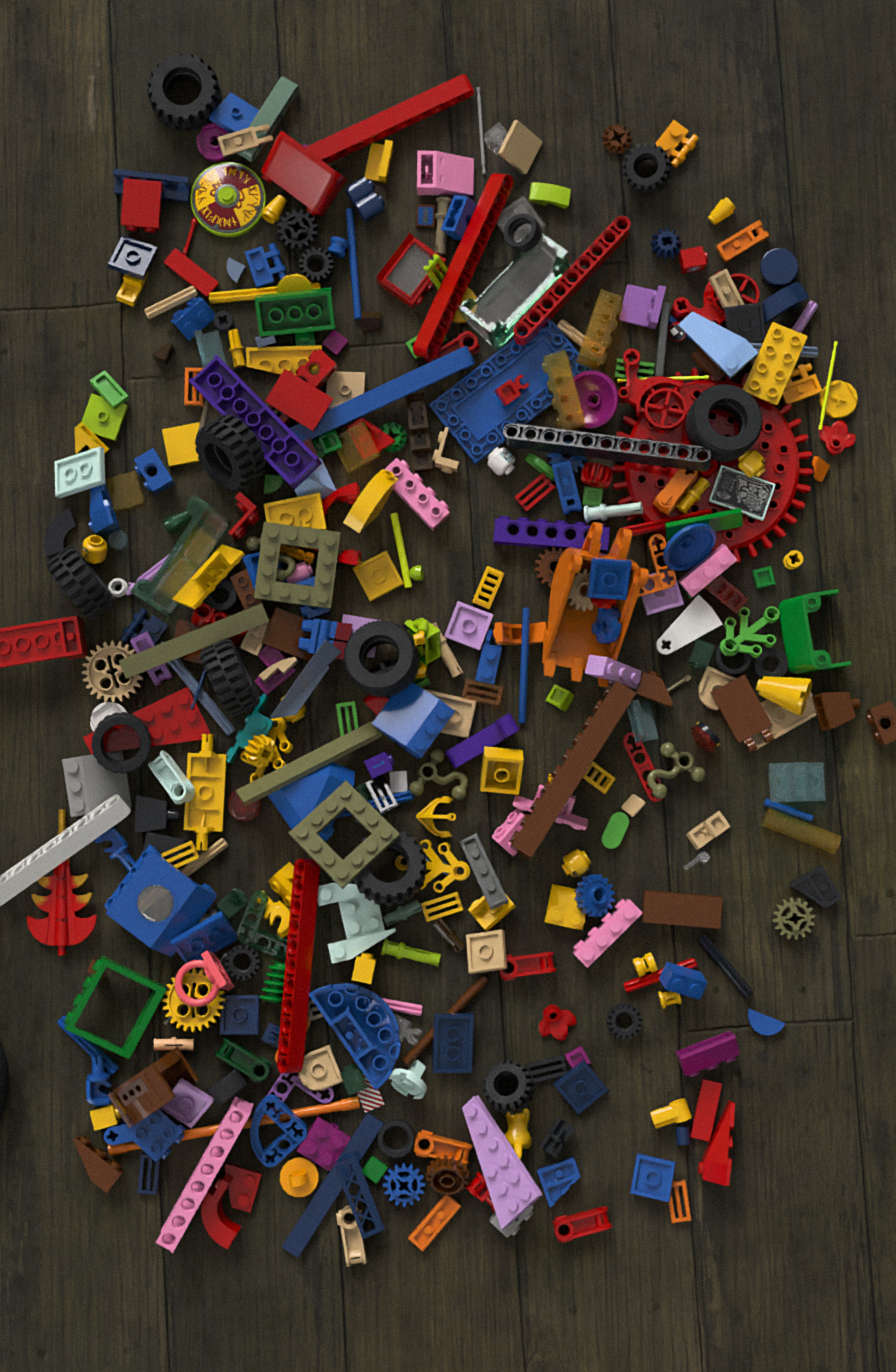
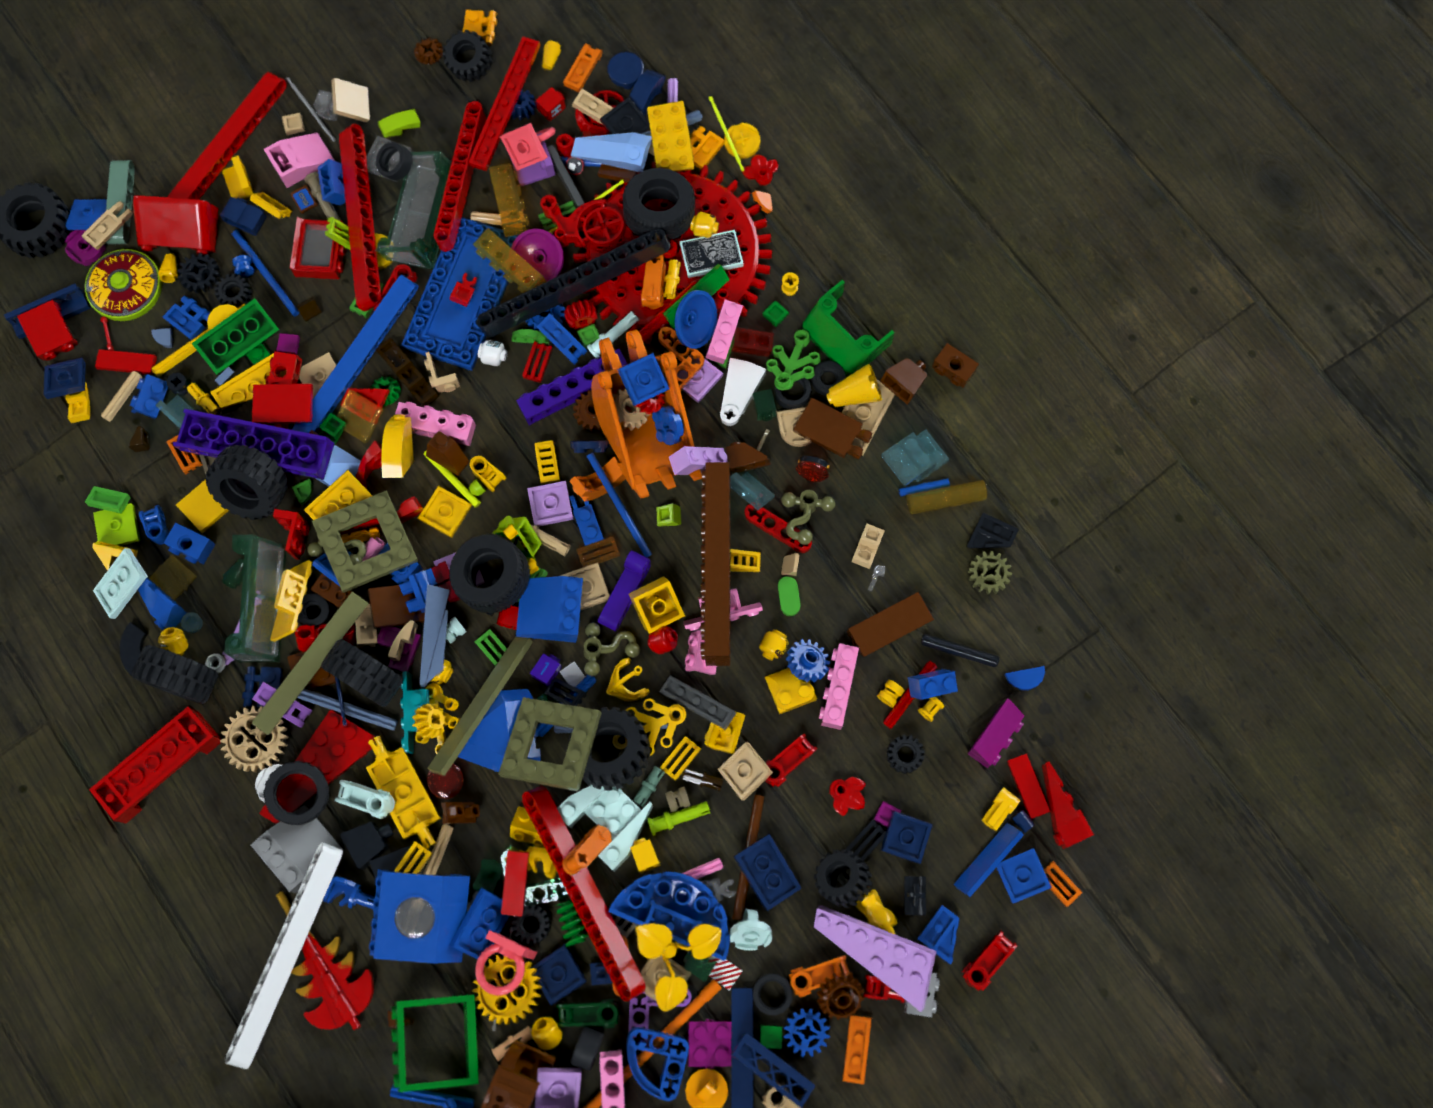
camera: 30 degrees left, 10 degrees down
none -> blue piece [139,505,169,545]
none -> yellow tile [250,192,292,219]
none -> tan tile [282,112,305,136]
none -> reddish brown slope [426,431,469,476]
none -> reddish brown hips [441,802,480,824]
none -> light aqua wheel [446,616,466,644]
none -> red plate [468,37,541,171]
none -> yellow piece [470,456,507,492]
none -> coral tile [500,123,556,170]
none -> red tile [501,850,530,917]
none -> yellow head [531,1017,563,1050]
none -> orange piece [562,824,612,875]
none -> dark blue tile [570,440,609,453]
none -> yellow plant [635,923,721,1012]
none -> red head [648,626,678,654]
none -> dark tan wheel [665,786,691,812]
none -> blue tile [954,823,1024,897]

